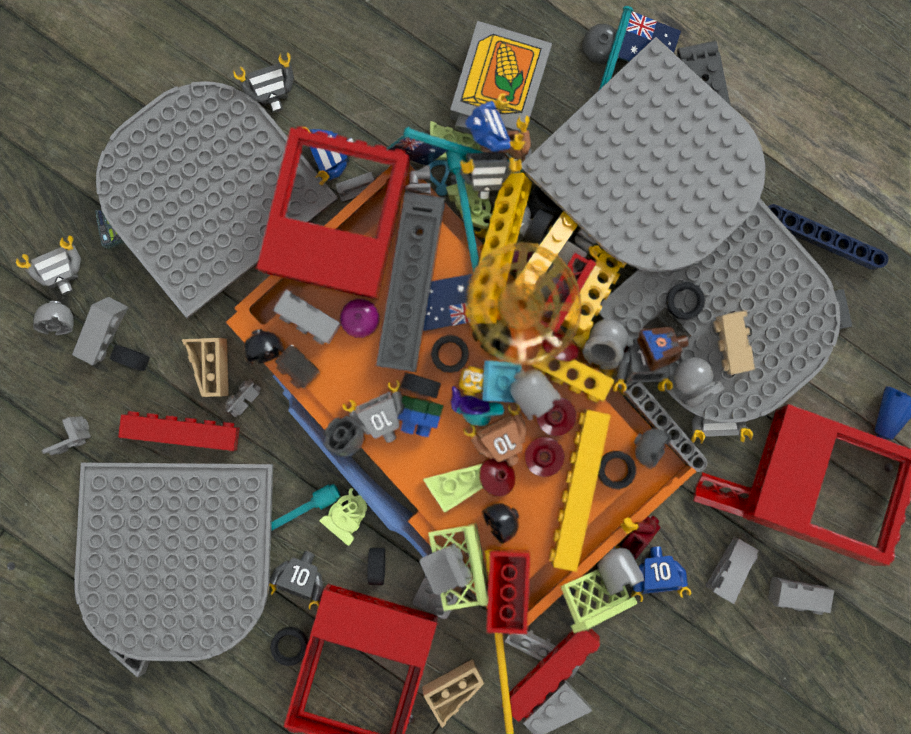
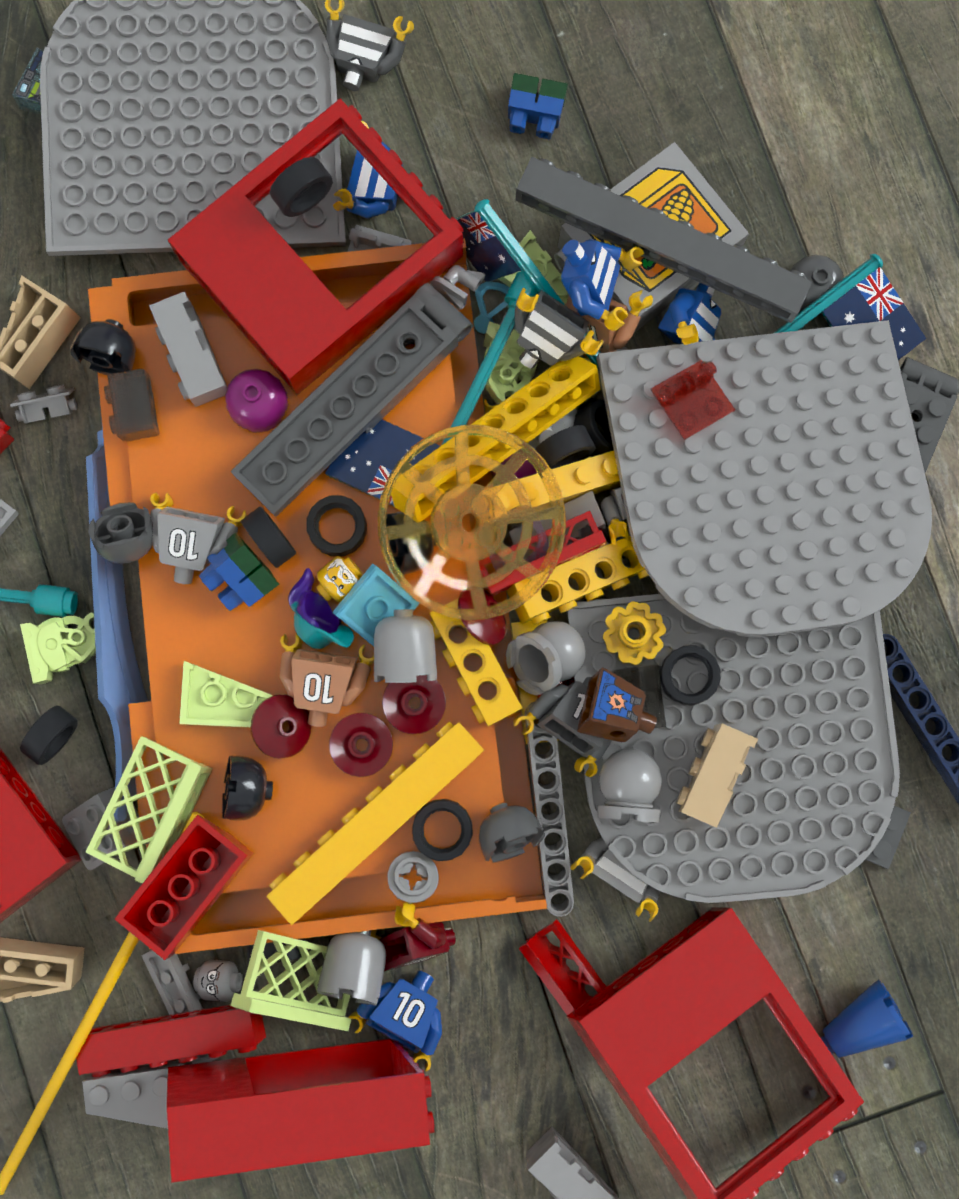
camera: 30 degrees right, 5 degrees down
light grey bracket [420,543,471,595] -> none
light grey wedge [705,536,759,604] -> none
none -> red panel [167,1038,434,1183]
none -> light grey head [193,959,243,1002]
none -> black tyre [270,157,333,217]
none -> light grey gear [387,851,439,904]
none -> blue hips [508,73,568,140]
none -> dark grey brick [515,157,813,323]
none -> yellow plant [602,601,666,665]
none -> clear red hinge [650,360,735,440]
none -> blue torso [658,282,721,345]

